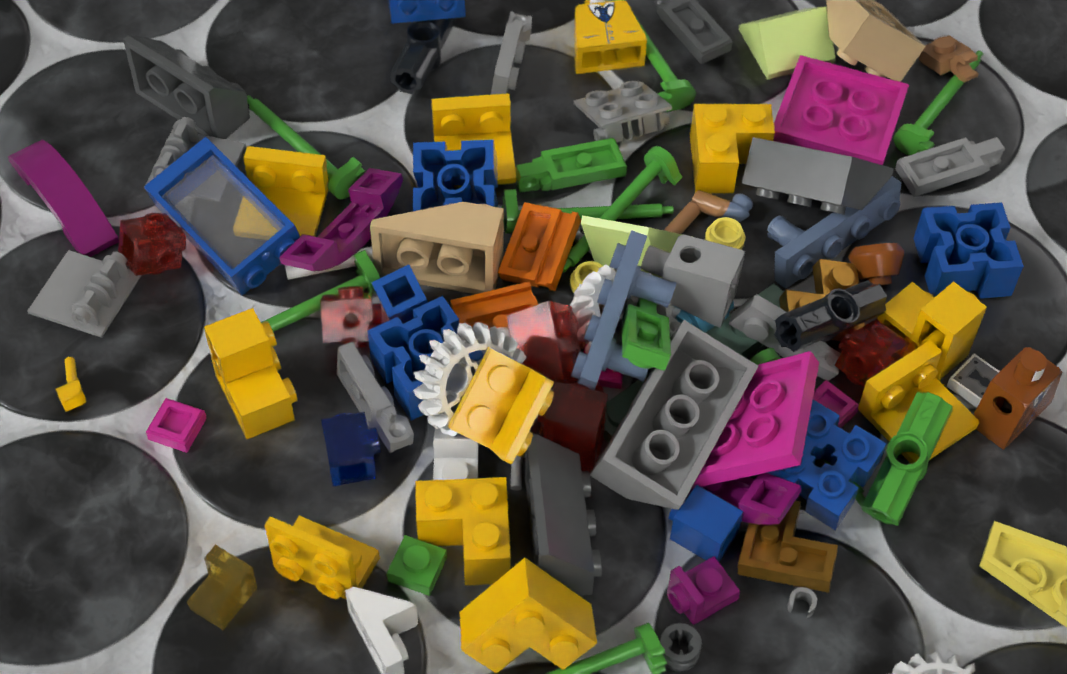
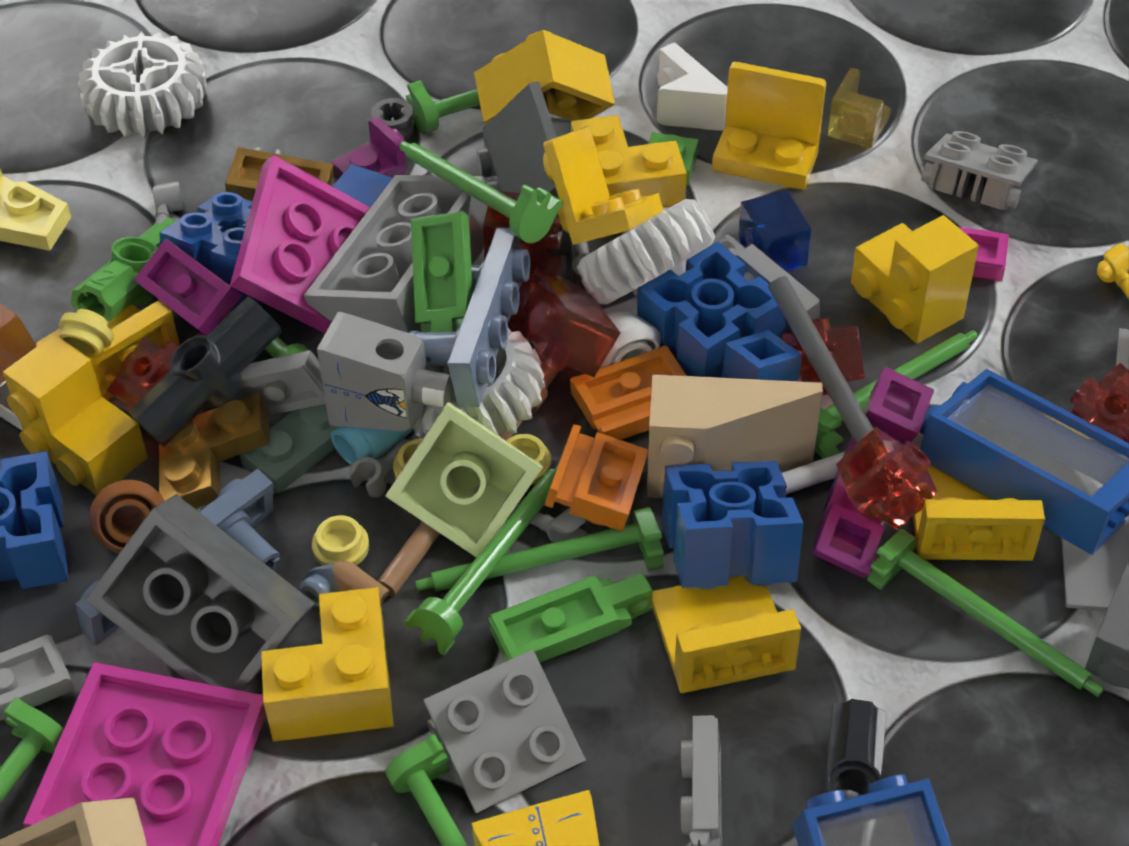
camera: 175 degrees right, 5 degrees down
none -> light yellow plate [59,309,114,357]
none -> magenta panel [134,239,242,336]
none -> light grey hand [152,182,184,223]
none -> bright green piece [399,141,563,243]
none -> dark grey bar [768,276,890,470]
none -> clear red brick [836,426,938,530]
none -> light grey hinge [921,131,1038,211]

